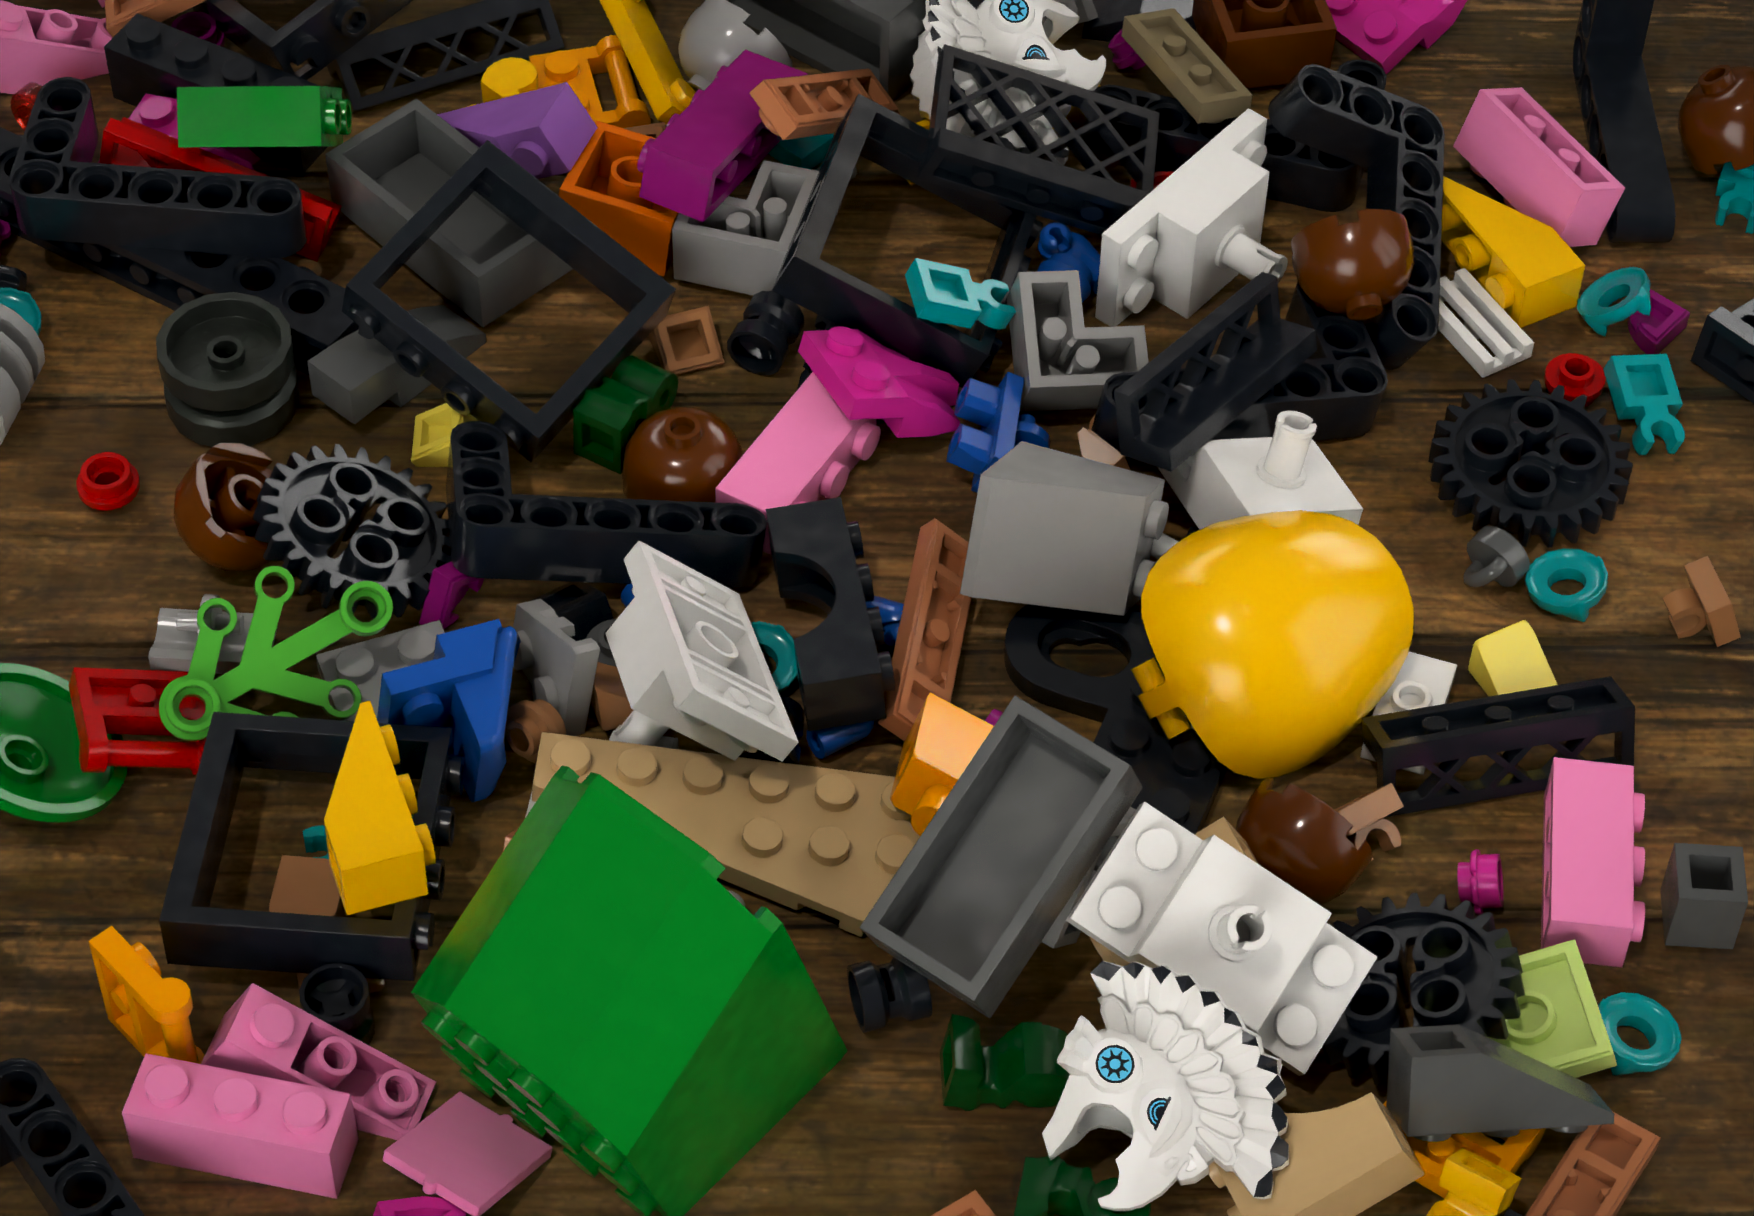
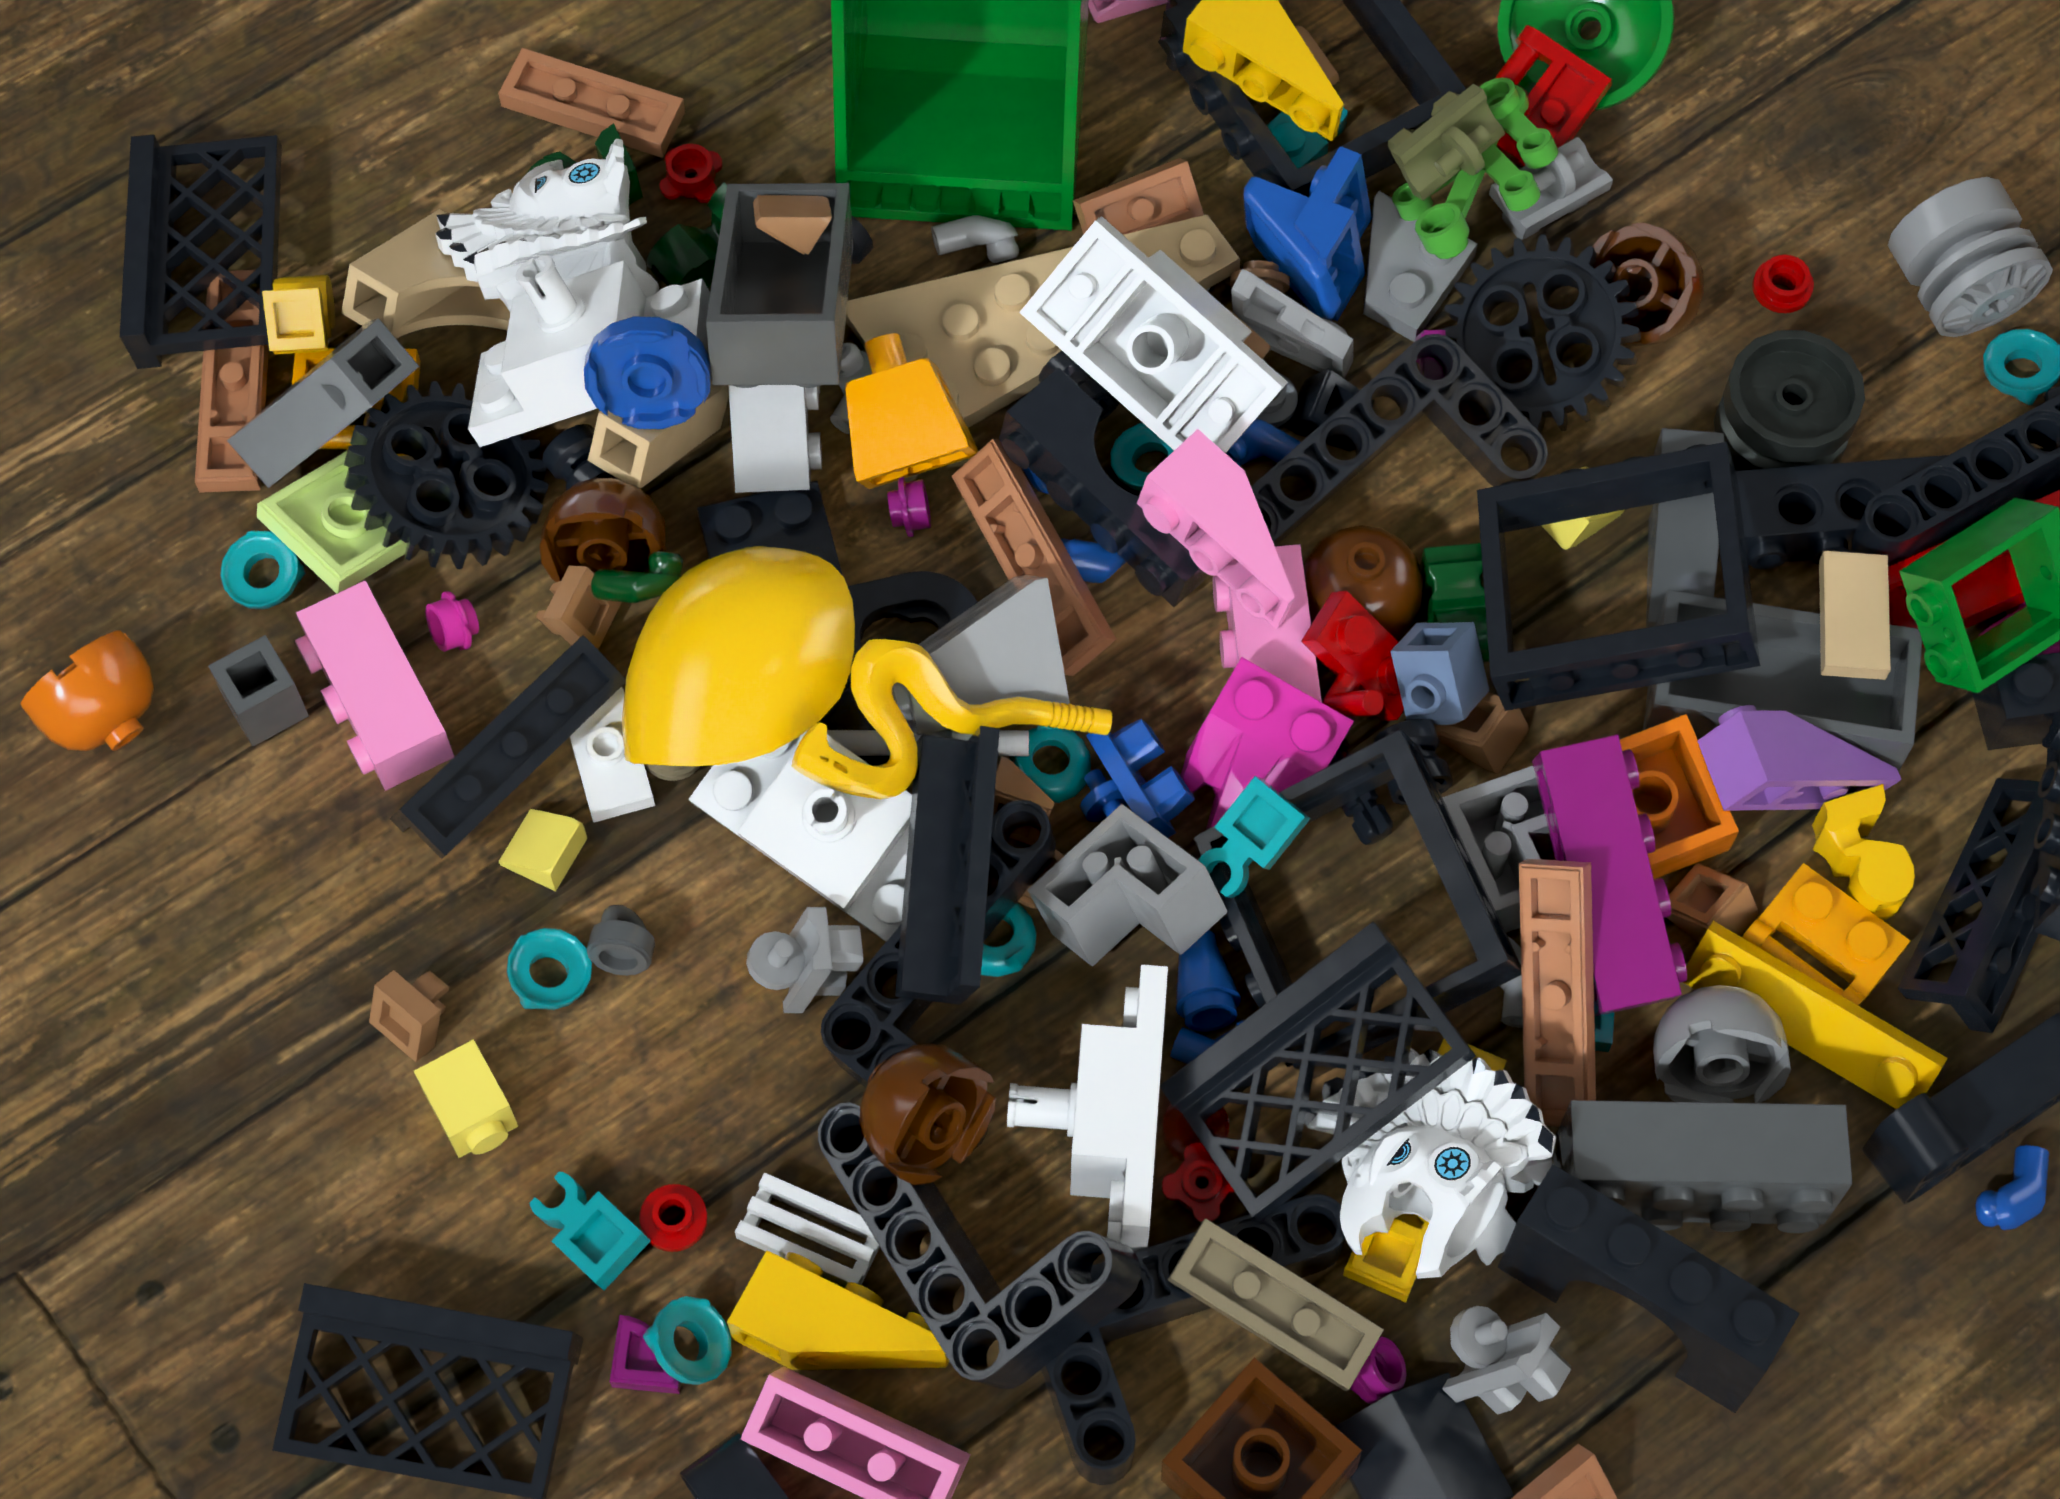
camera: 145 degrees right, 15 degrees up
black gear [1428,379,1633,548] -> none
none -> light yellow brick [414,1039,518,1158]
none -> blue tile [584,316,711,429]
none -> dark green arm [591,551,684,603]
none -> red plate [659,144,723,203]
none -> light grey hips [746,907,863,1013]
none -> medium nougat slope [753,195,832,255]
none -> yellow animal [791,639,1112,799]
none -> bright pink slope [1137,429,1295,629]
none -> red plate [1301,590,1404,721]
none -> olive hips [1387,84,1505,201]
none -> sand blue brick [1390,622,1489,725]
none -> tan tile [1819,551,1891,680]

